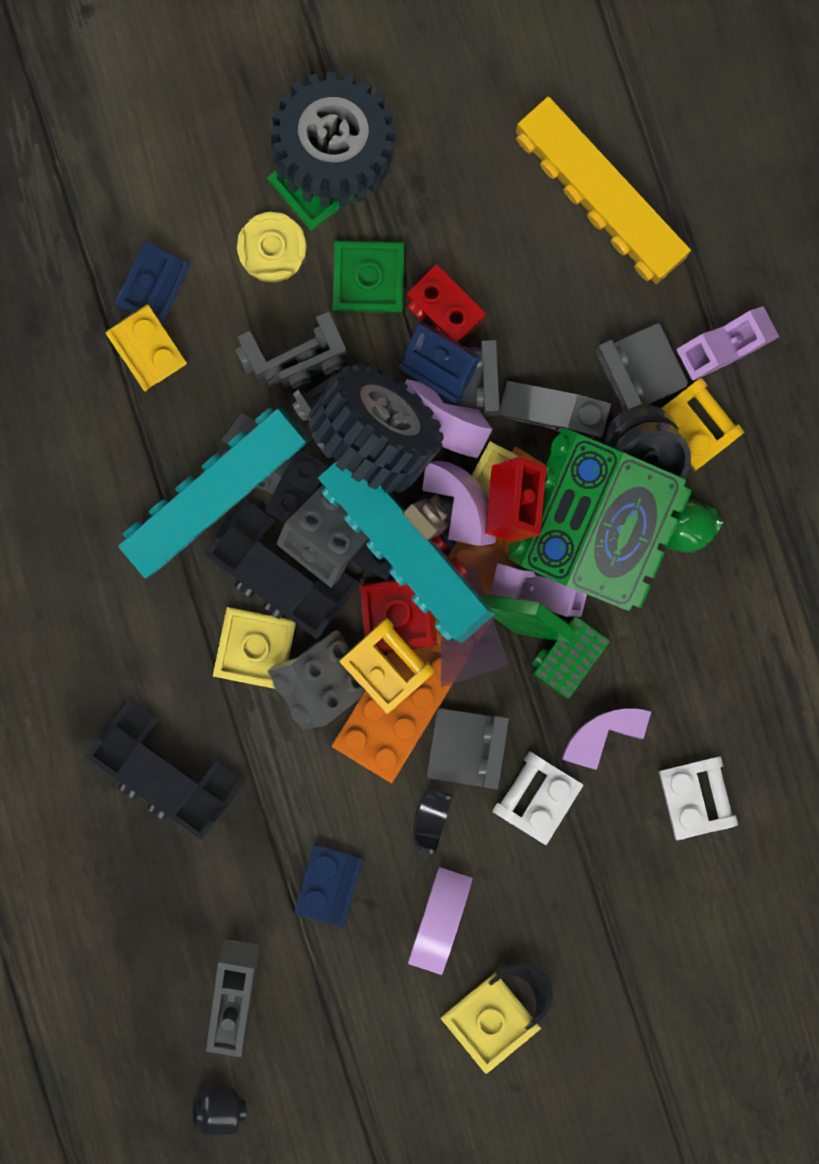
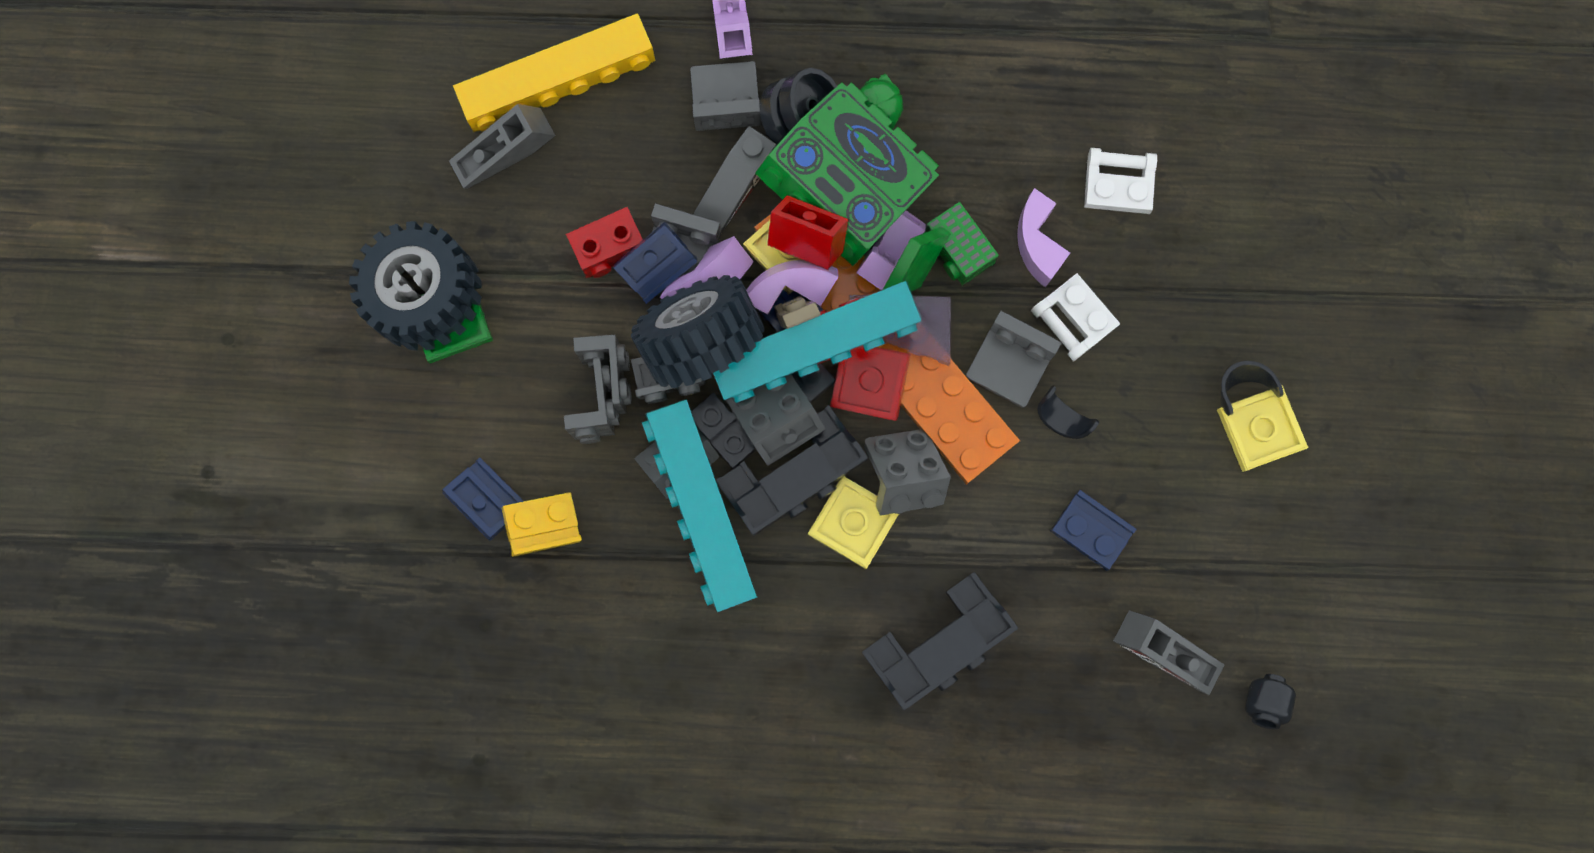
camera: 70 degrees left, 5 degrees down
light yellow tile [237,212,307,283] -> none
green tile [333,241,404,314] -> none
yellow plate [339,618,435,714] -> none
lavender brick [408,867,473,975] -> none
yellow plate [661,377,745,472] -> none
none -> dark grey slope [449,104,556,189]

